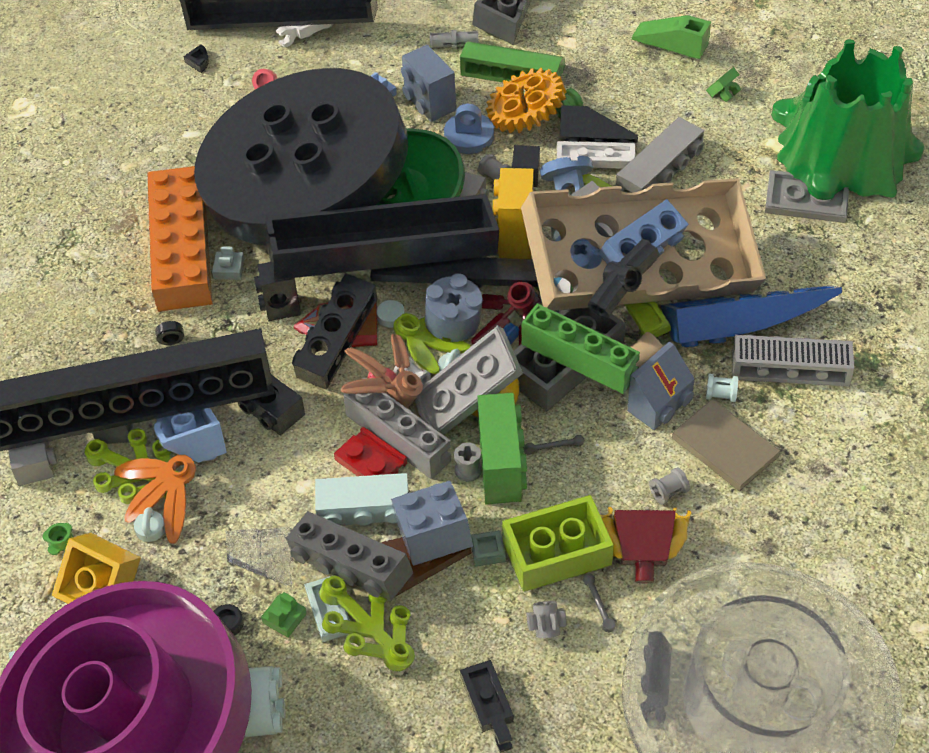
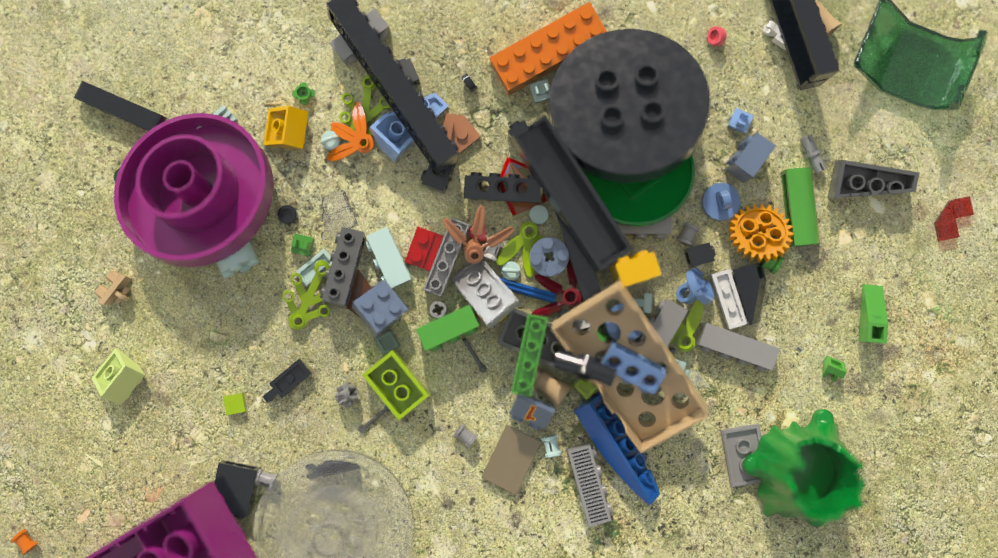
camera: 70 degrees right, 35 degrees up
dark red torso [600,507,691,583] -> none

